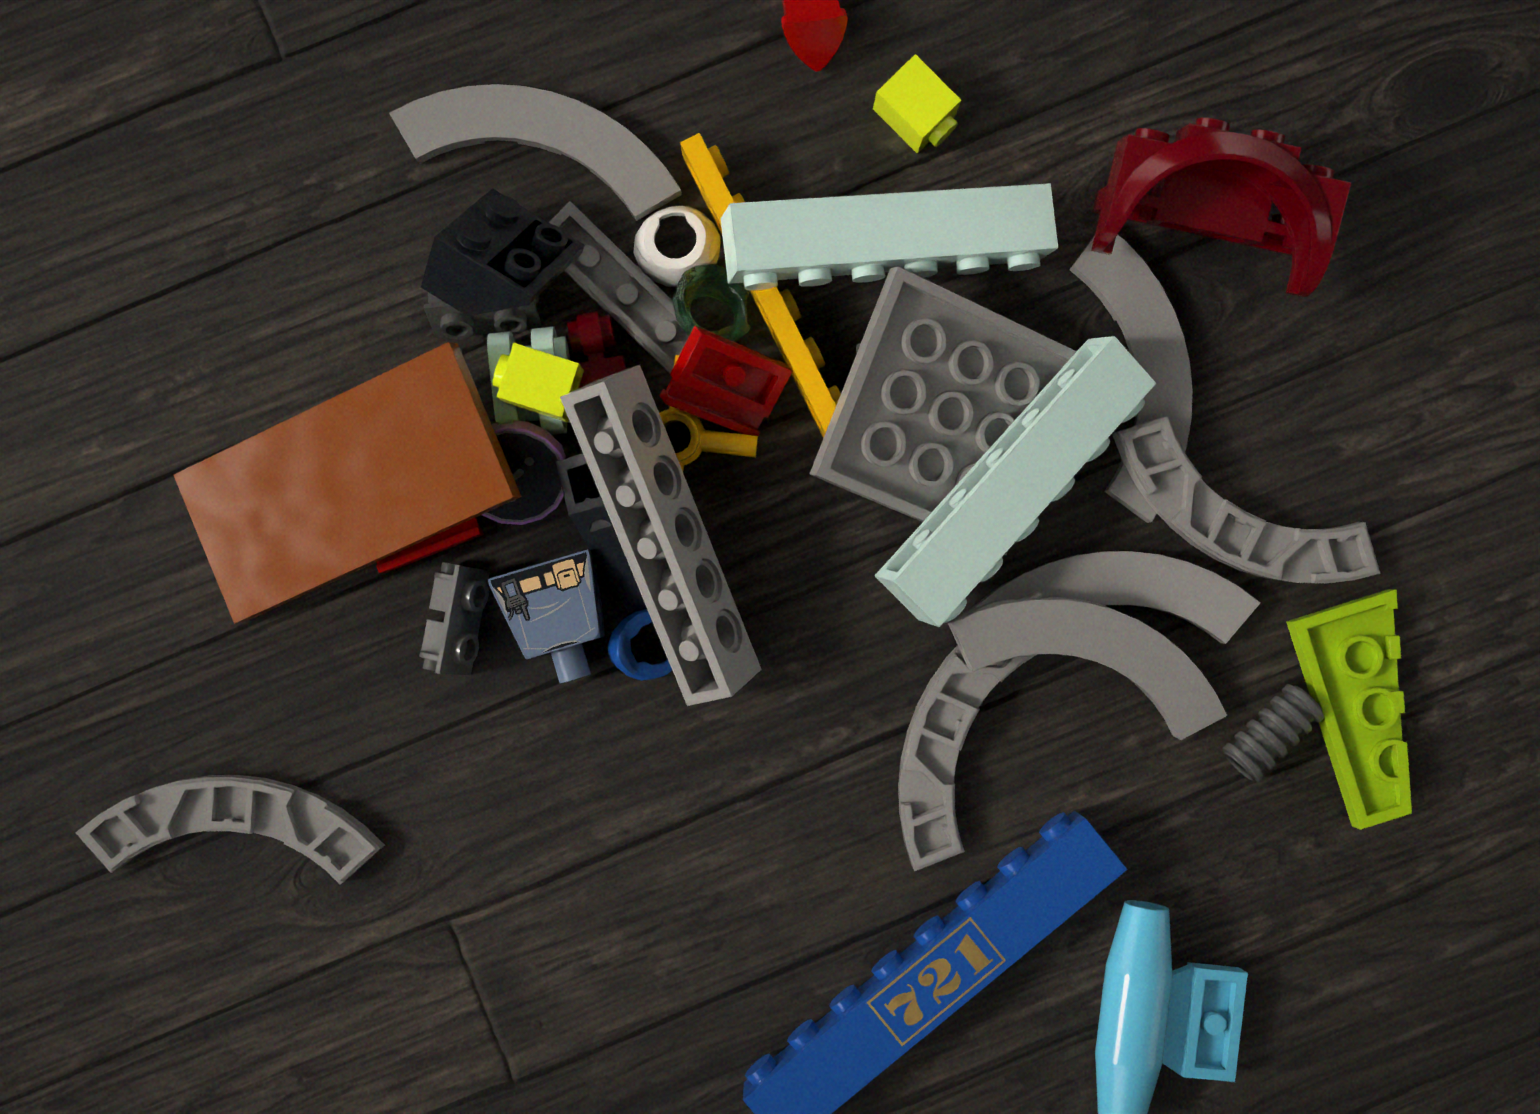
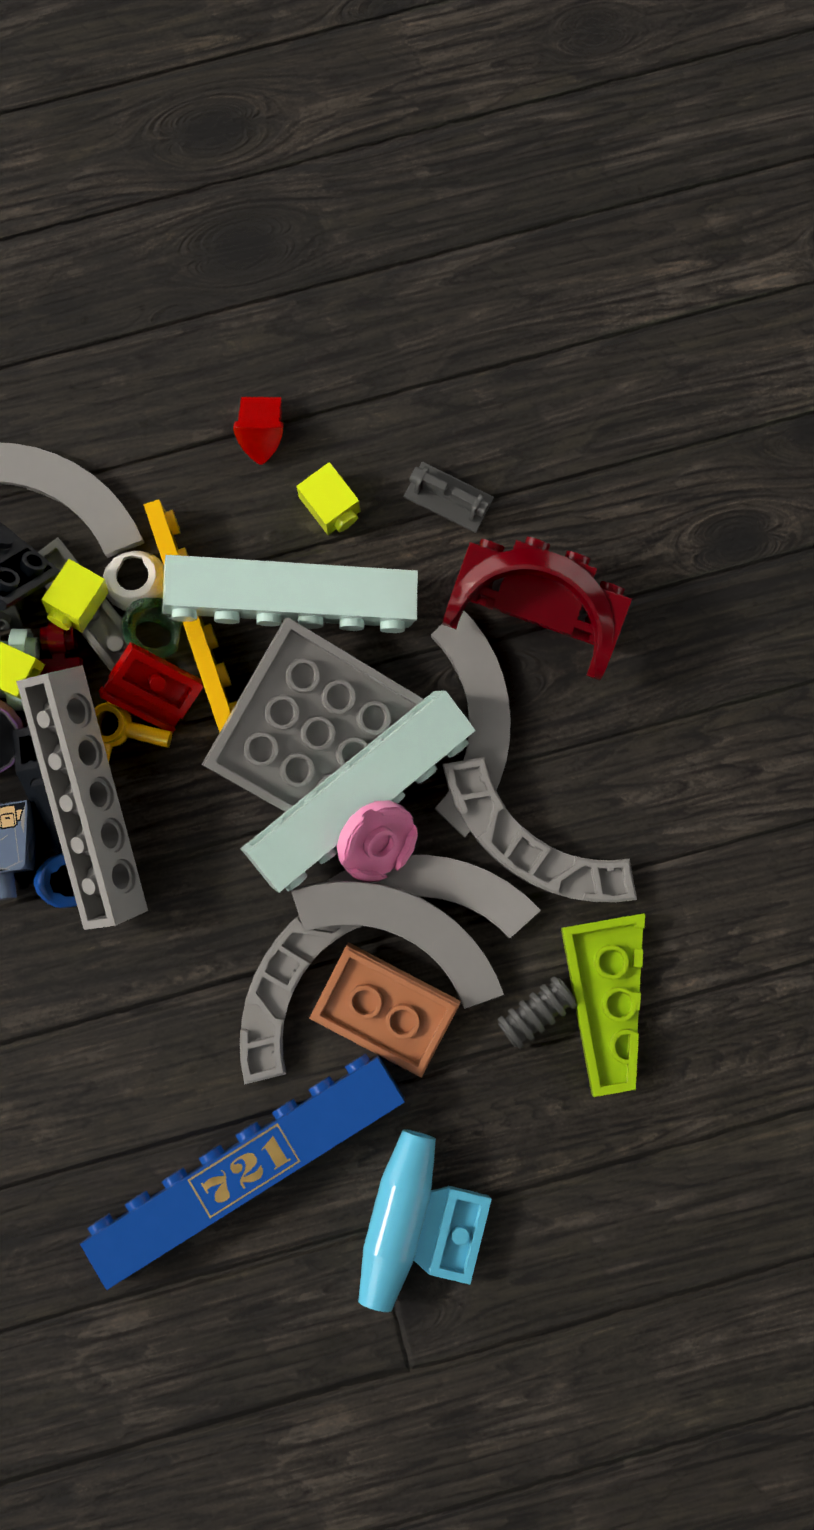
camera: 10 degrees right, 5 degrees down
none -> neon yellow brick [41,559,109,633]
none -> nougat tile [309,942,461,1078]
none -> bright pink tile [337,800,418,882]
none -> dark grey hinge [404,462,494,533]

